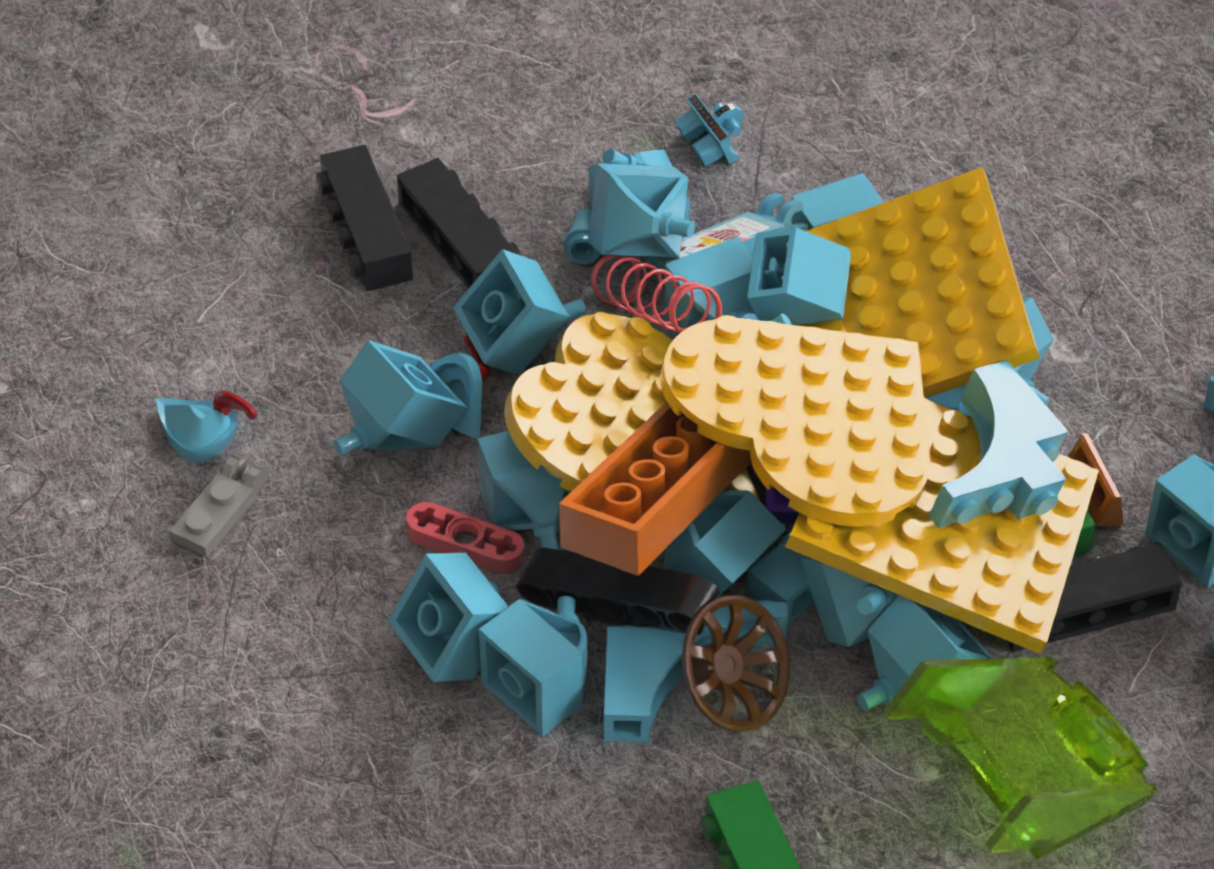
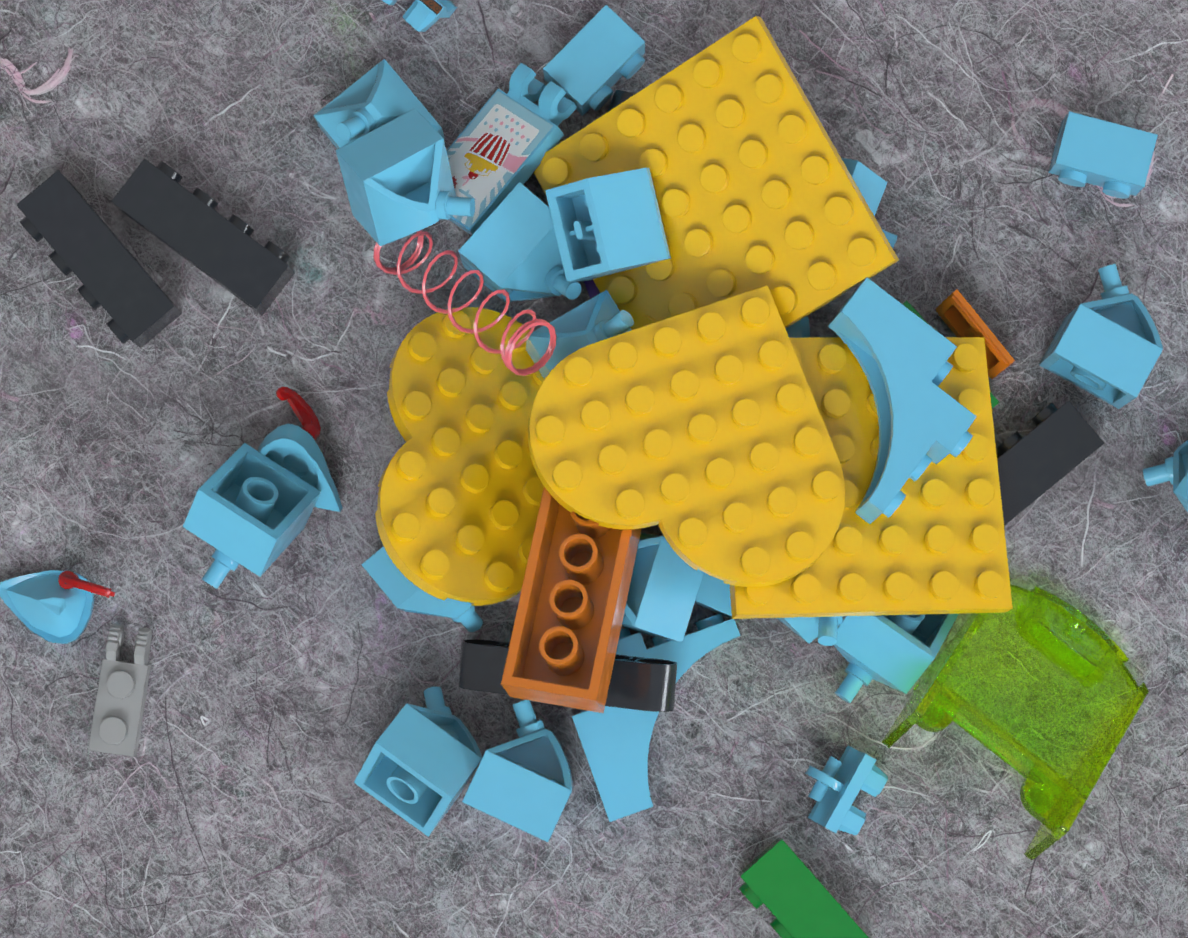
camera: 15 degrees left, 35 degrees up
coral beam [406,502,524,574] -> none
medium azure piece [453,249,586,375] -> none
medium azure cone [564,209,601,265] -> none
reddish brown wheel [682,595,790,732] -> none
none -> medium azure hips [805,746,888,835]

